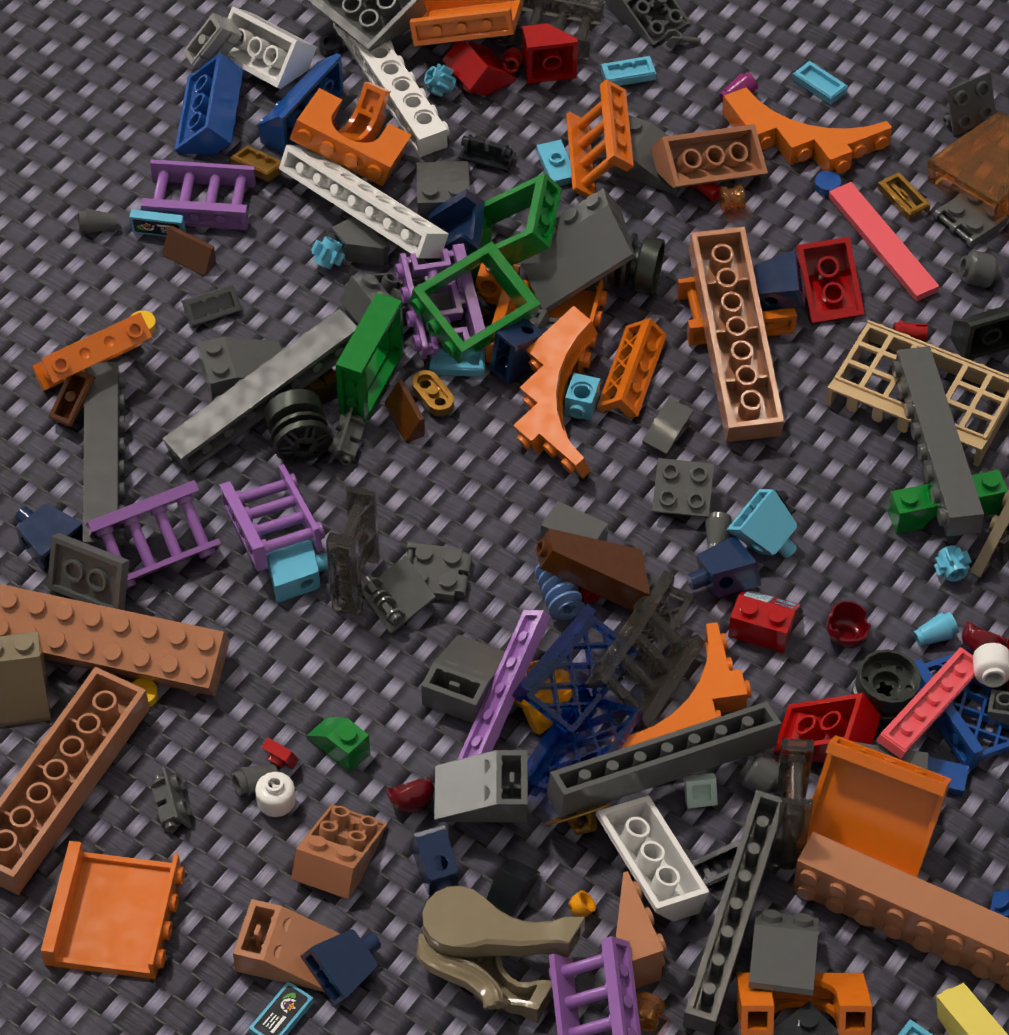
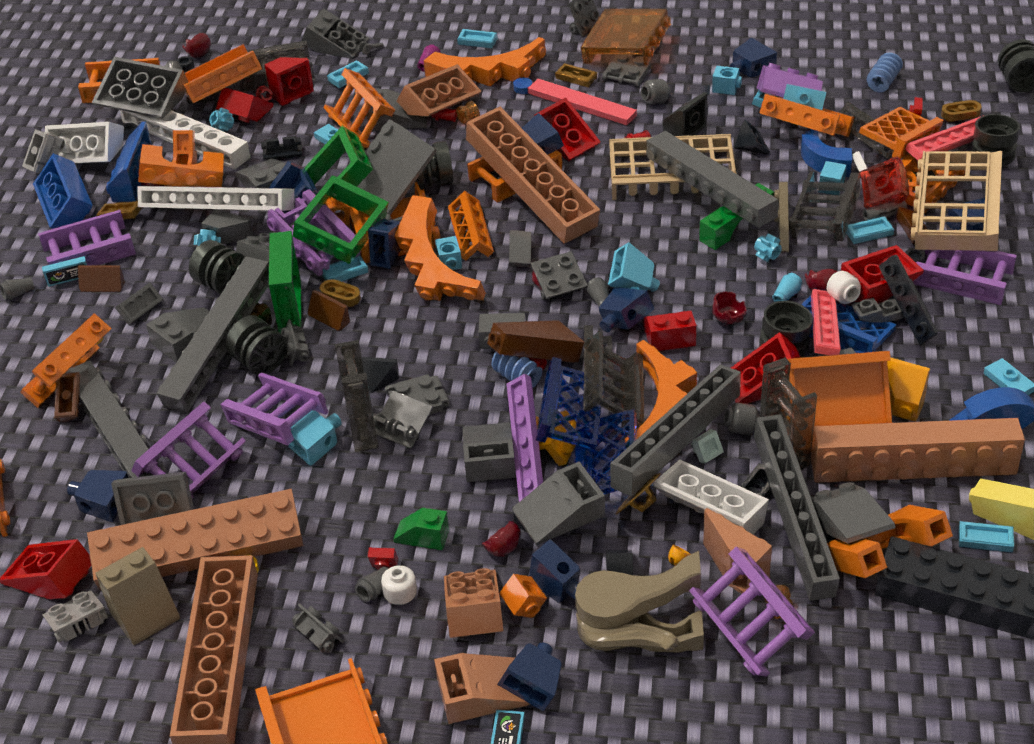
camera: 25 degrees left, 10 degrees down
none -> pearl dark grey wheel [188,240,245,294]
none -> black slope [351,356,400,393]
none -> orange brick [499,574,547,618]
none -> light orange slope [887,357,930,422]

